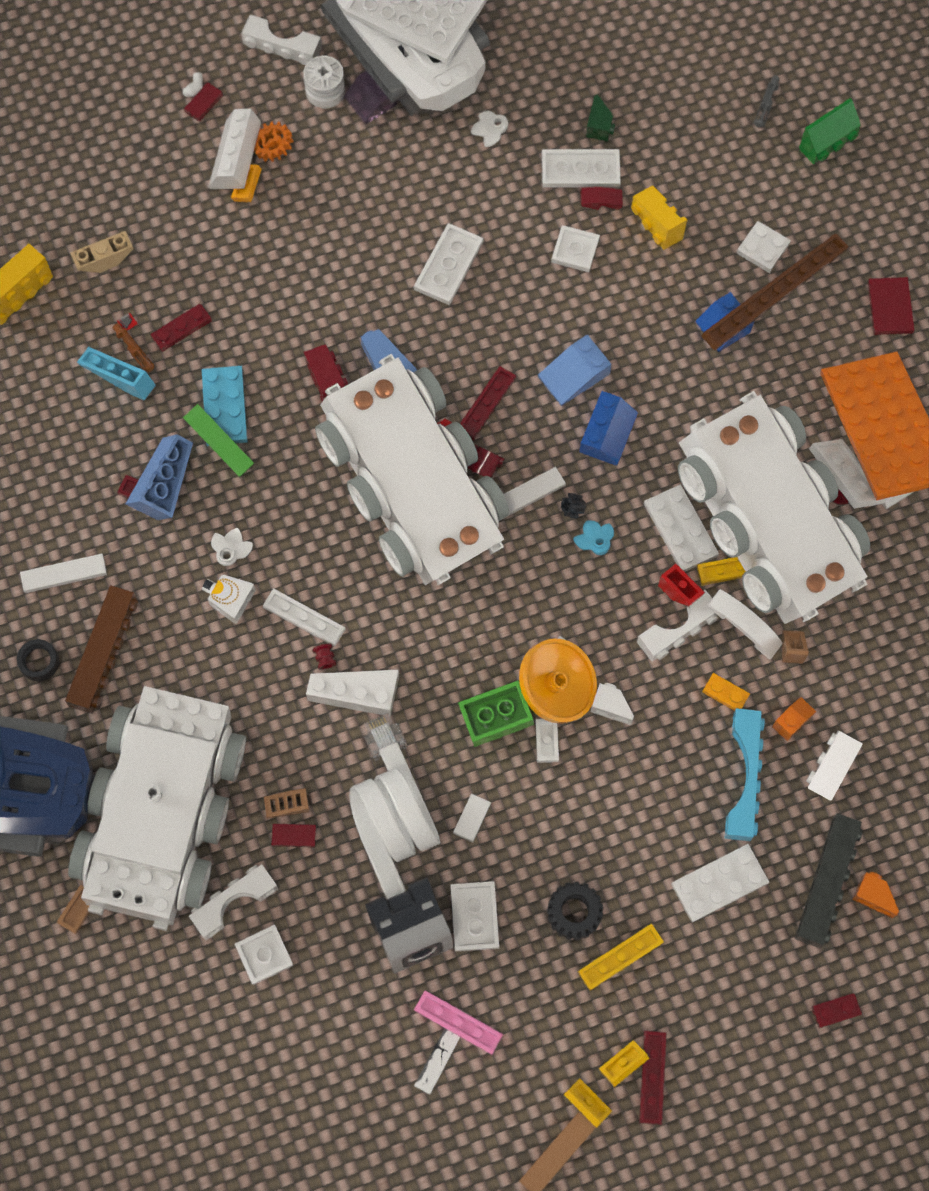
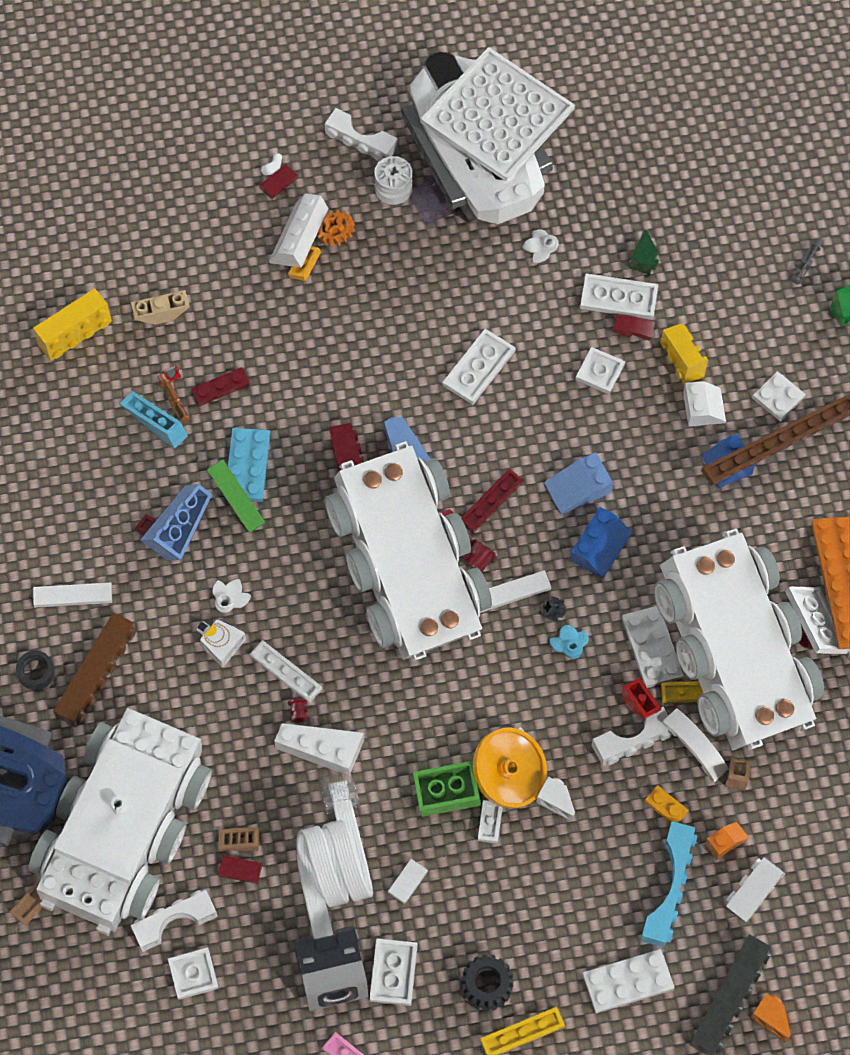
camera: 10 degrees right, 5 degrees down
none -> white slope [683,381,726,426]

